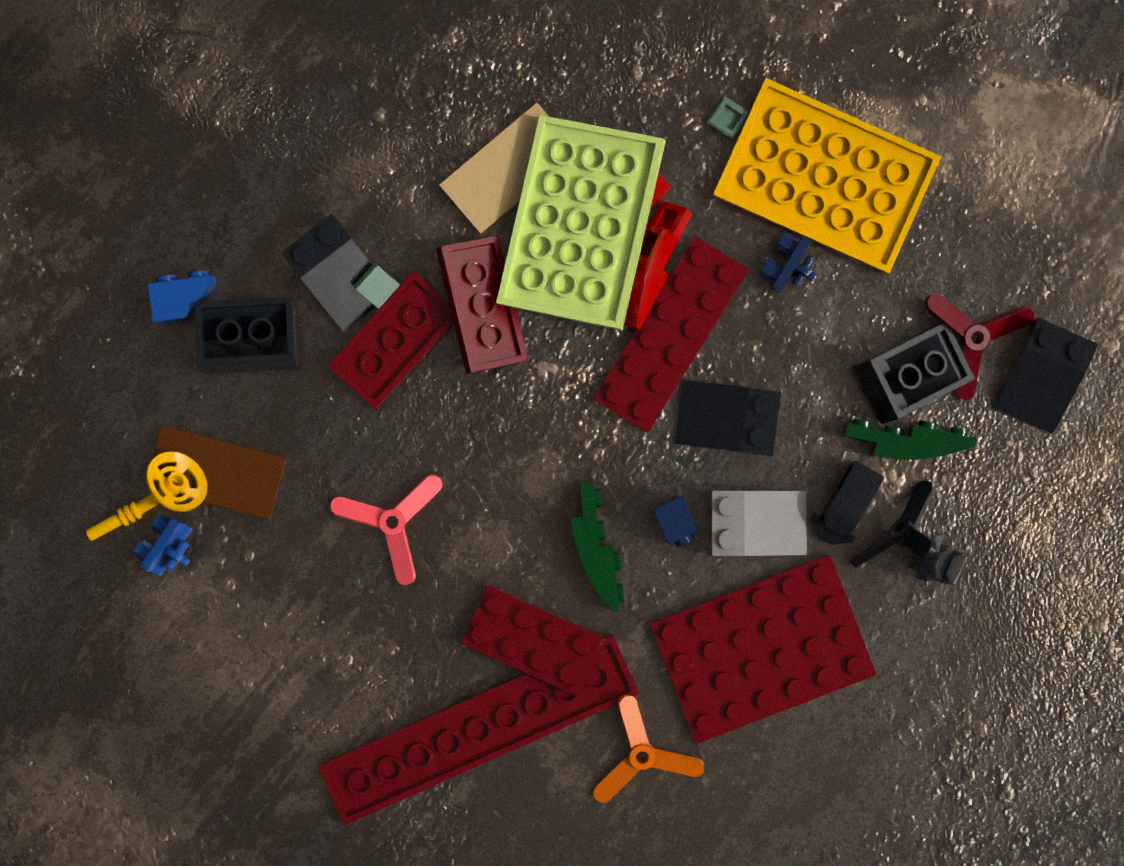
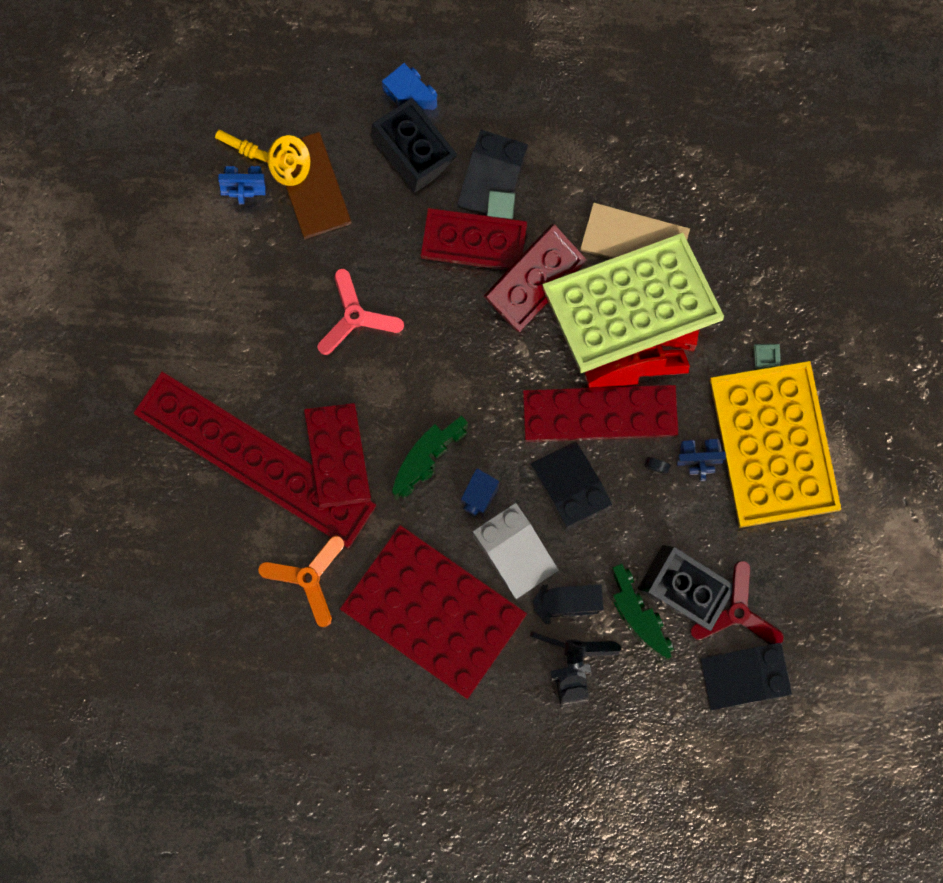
camera: 50 degrees right, 10 degrees down
none -> black tile [644,457,671,474]

